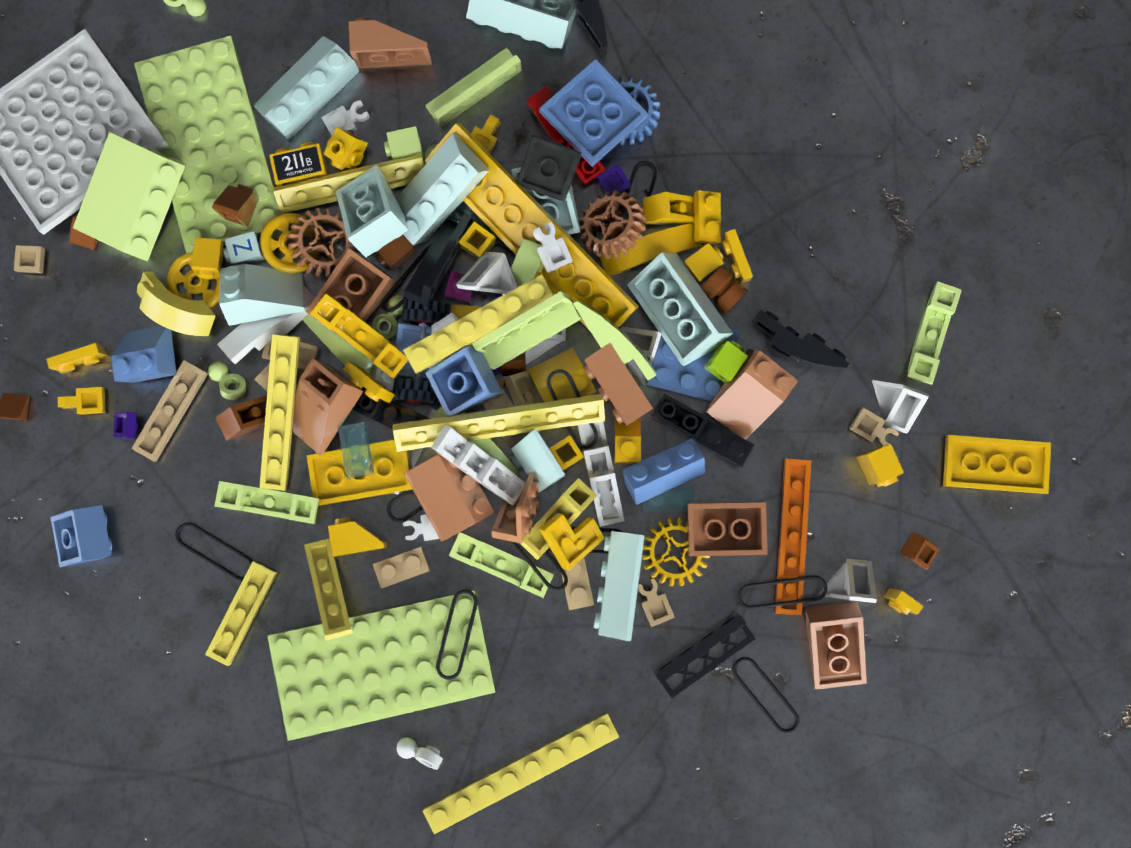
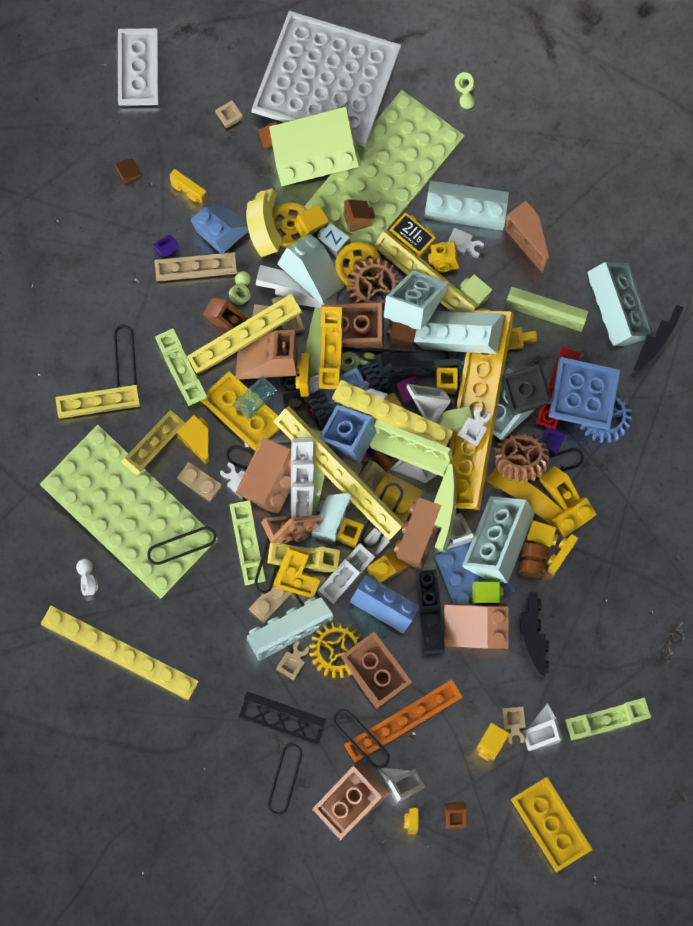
camera: 50 degrees right, 10 degrees down
medium blue slope [50,505,112,567] -> none
yellow plate [58,387,106,415] -> none

